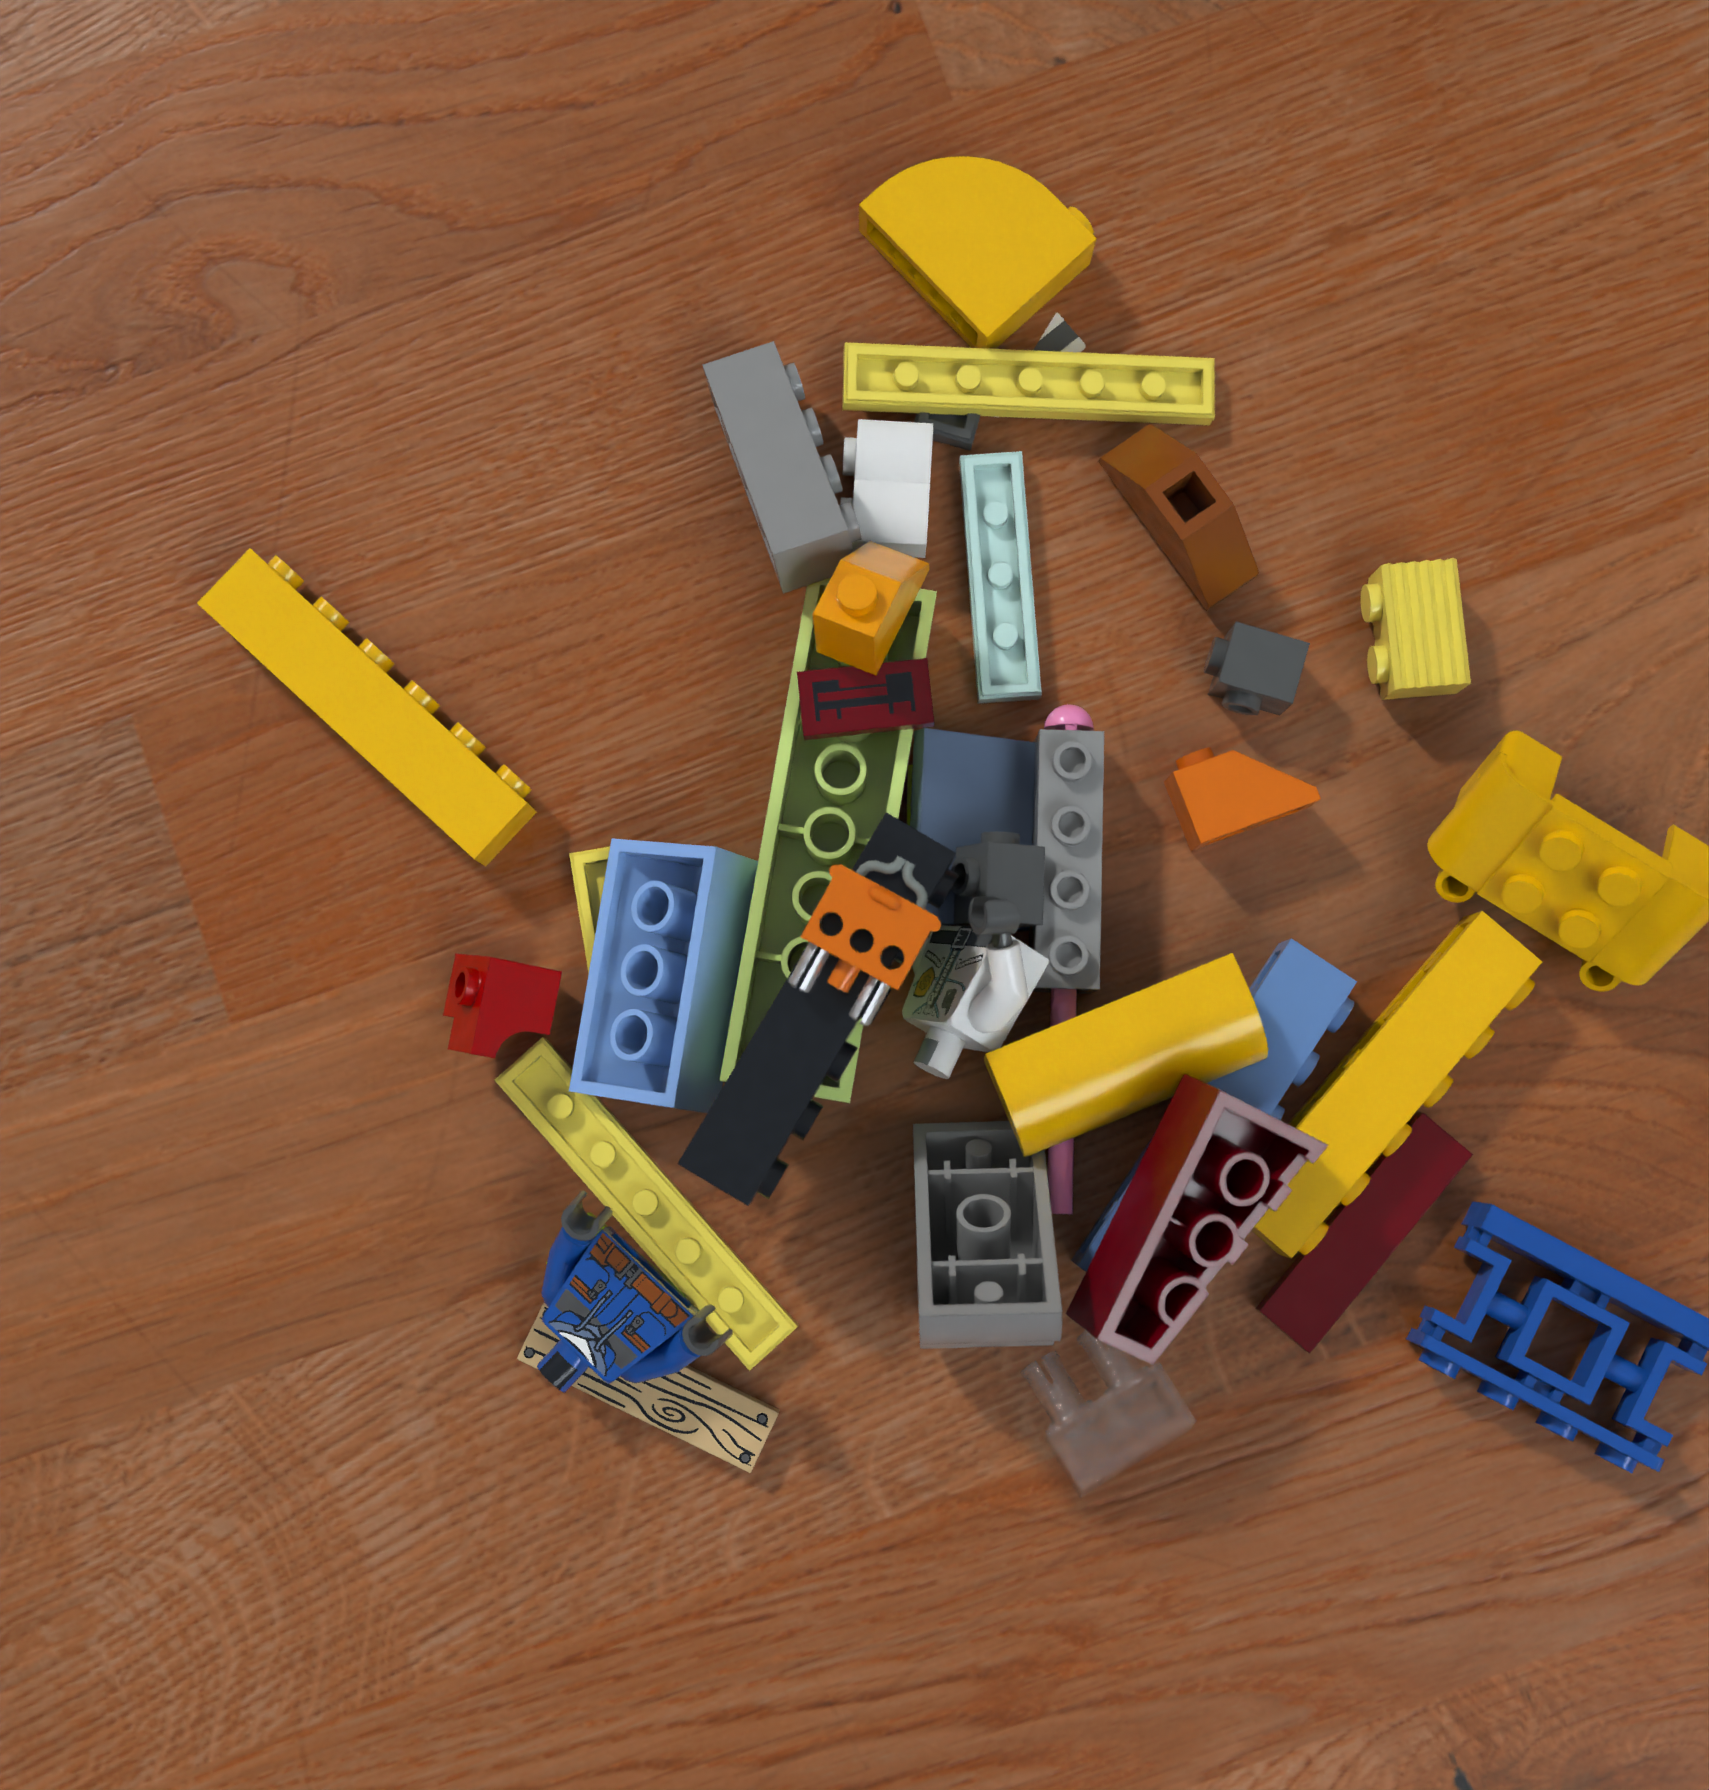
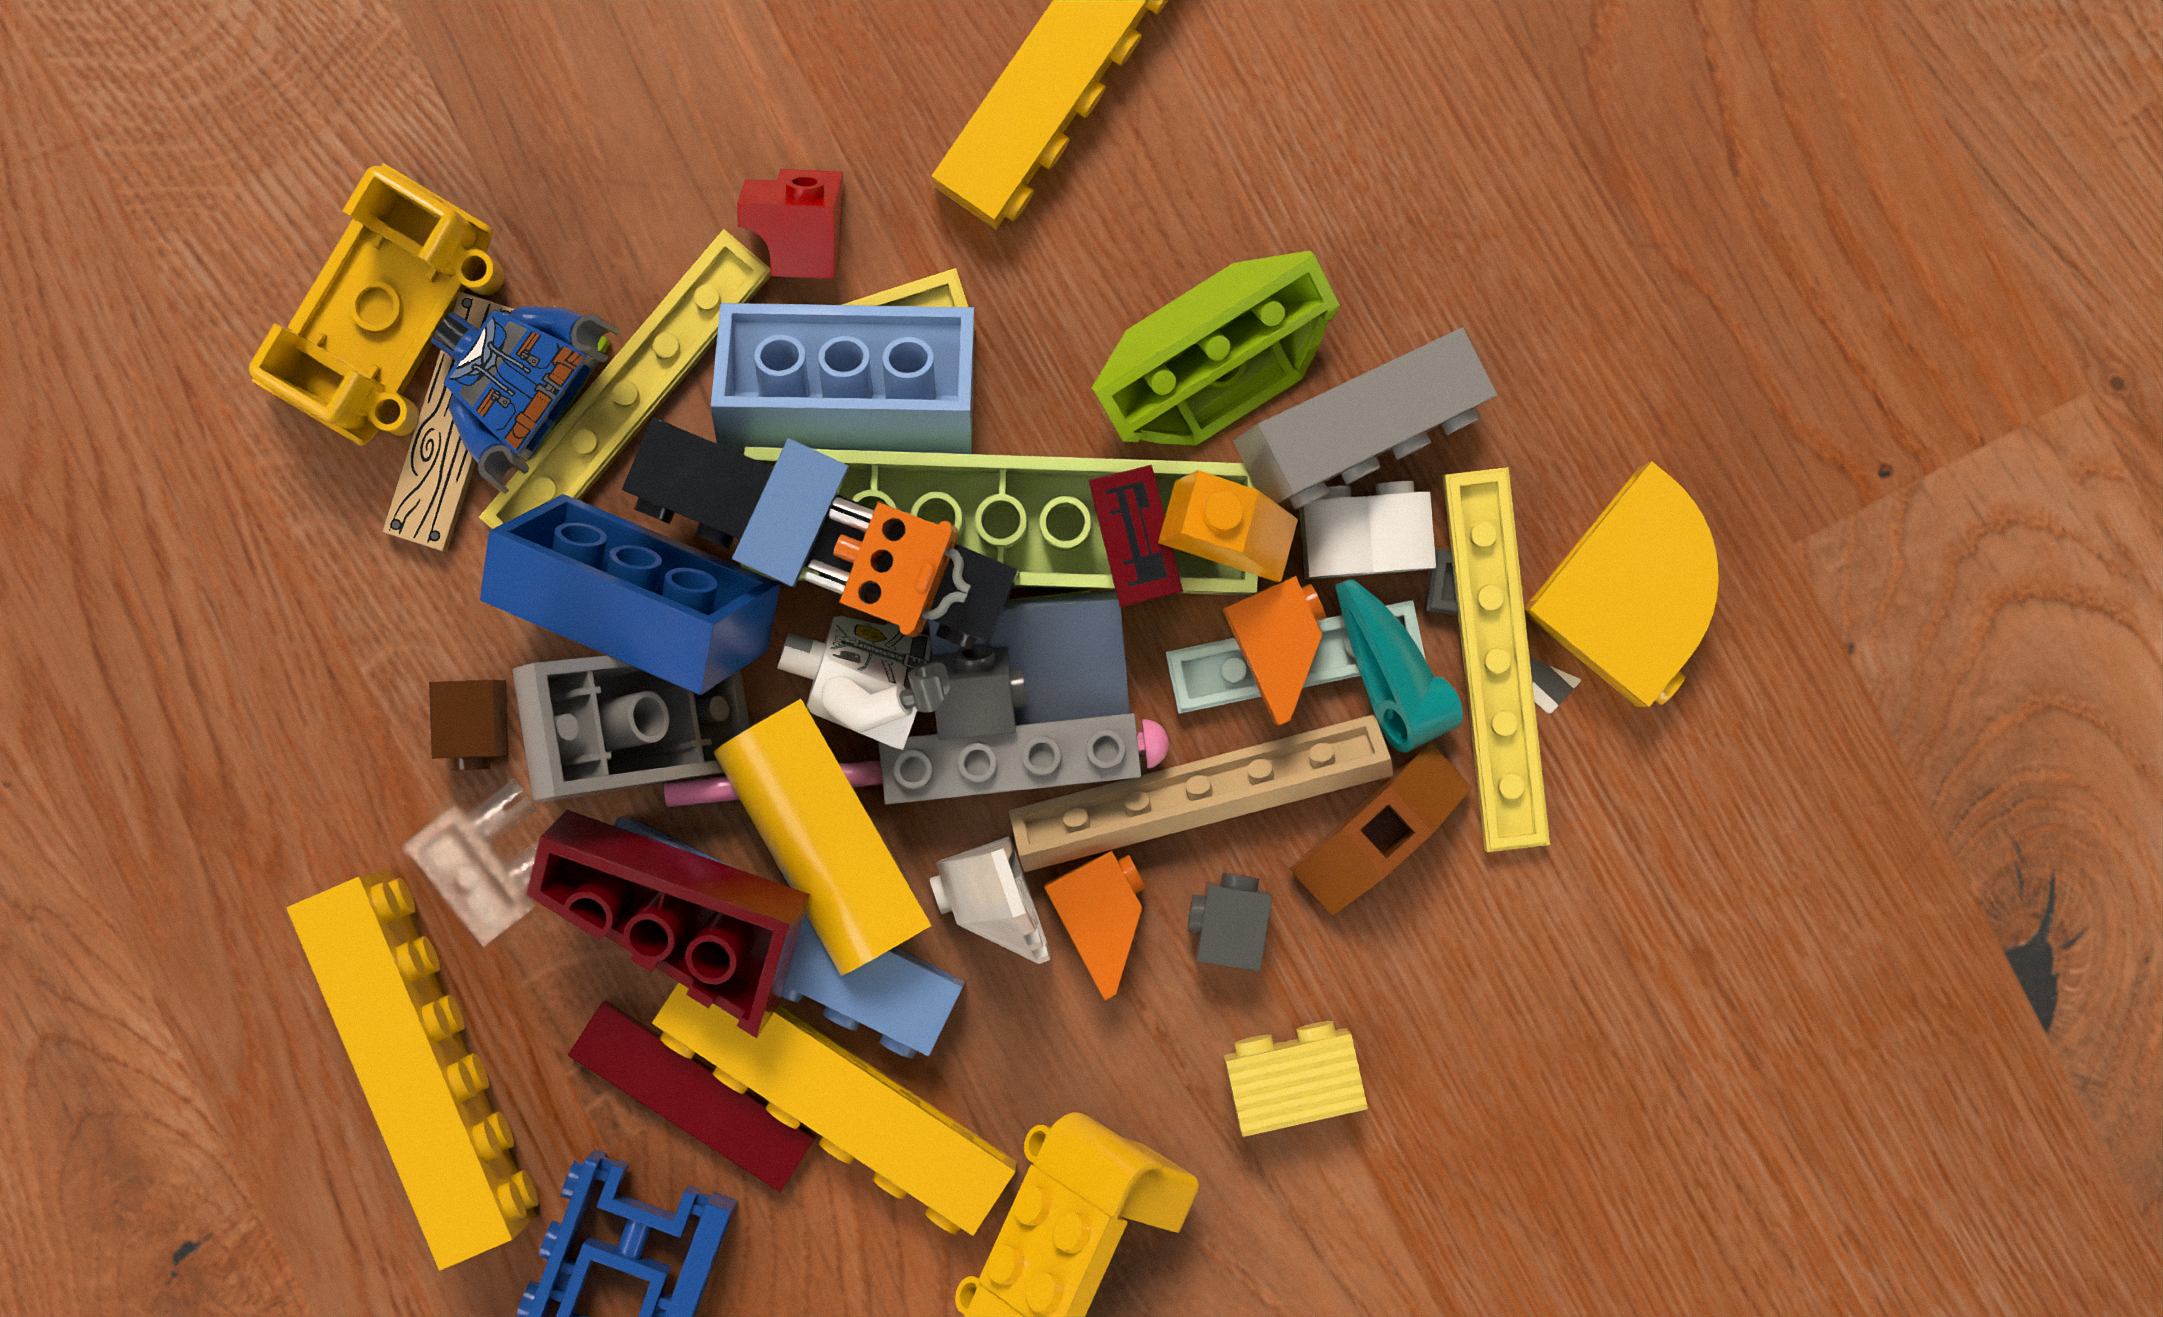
camera: 80 degrees right, 5 degrees up
none -> yellow container [249,163,504,446]
none -> yellow brick [286,869,538,1271]
none -> reddish brown brick [429,679,508,771]
none -> blue brick [480,494,781,695]
none -> medium blue tile [732,438,850,588]
none -> white wedge [930,836,1052,964]
none -> tan plate [1008,714,1394,873]
none -> lime wedge [1091,250,1340,446]
none -> orange slope [1222,576,1326,726]
none -> teal piece [1335,579,1463,753]

